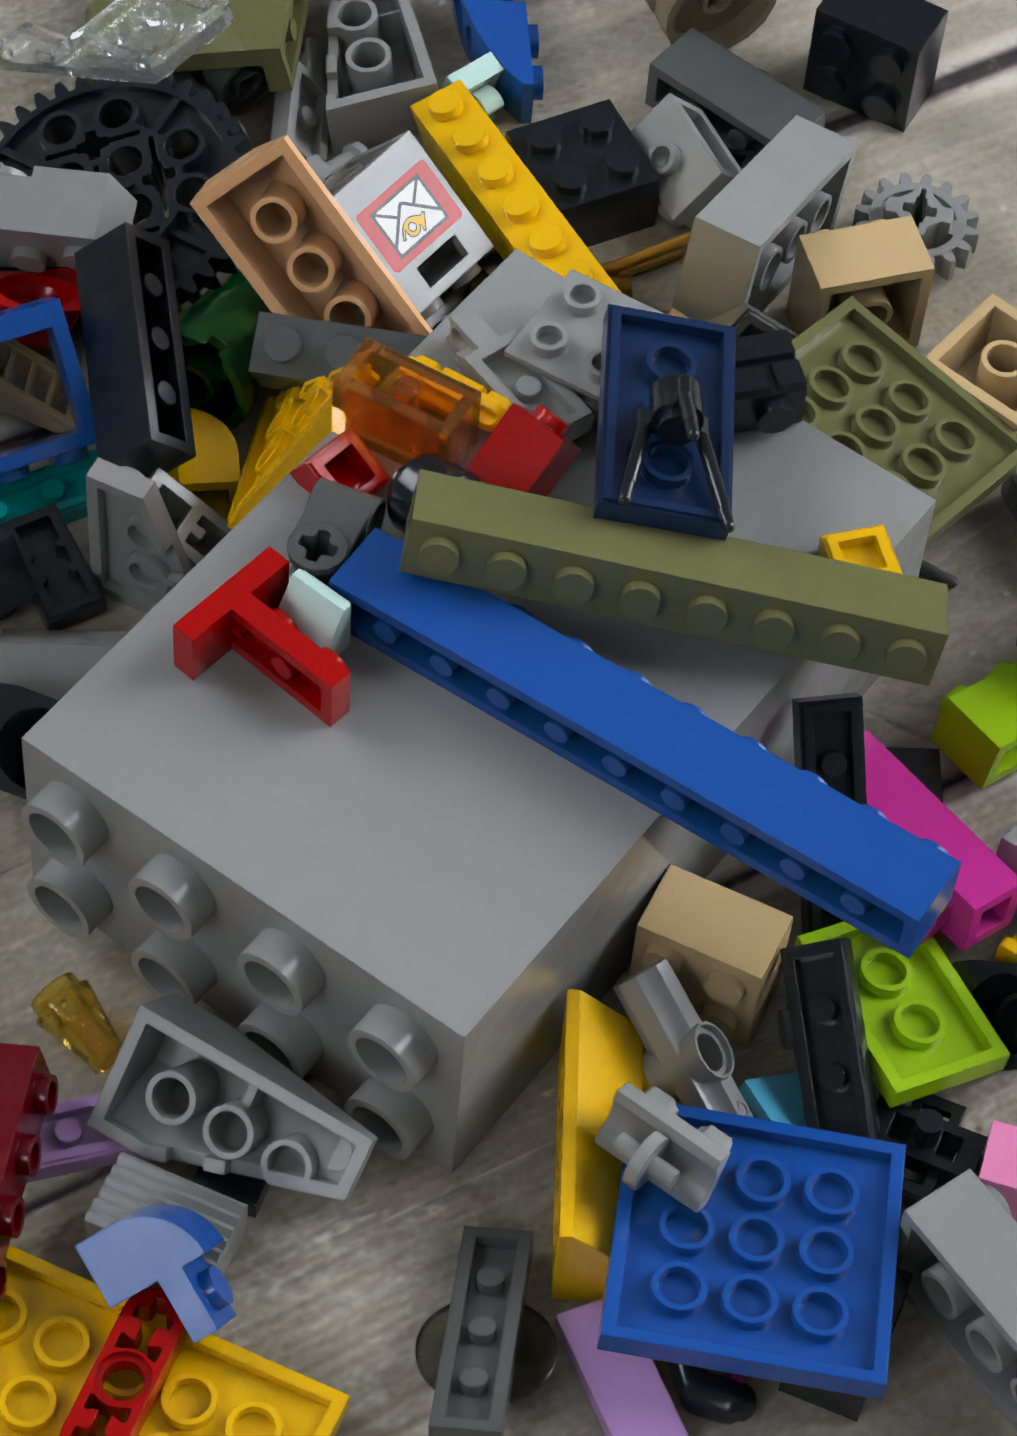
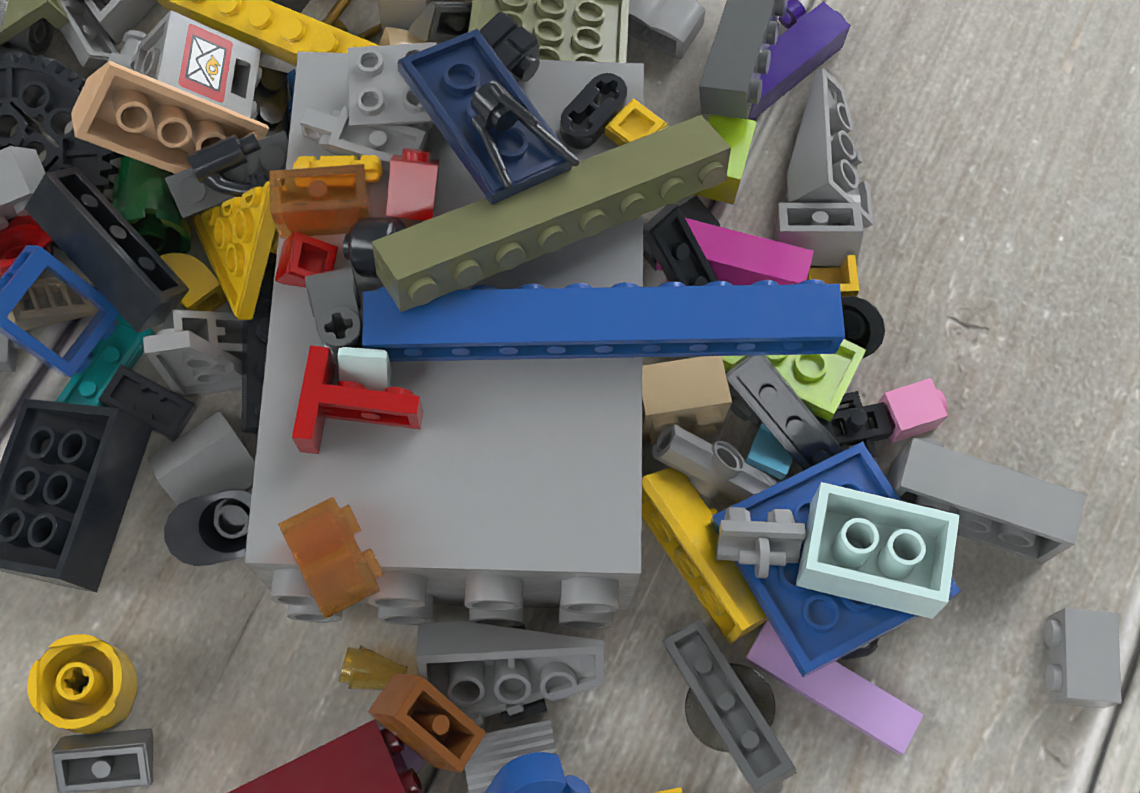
camera: 35 degrees left, 15 degrees up
none -> black plant [187,133,268,197]
none -> clear orange brick [278,497,384,619]
none -> dark orange brick [368,673,486,773]
none -> black beam [560,73,628,149]
none -> light aqua brick [796,482,959,619]

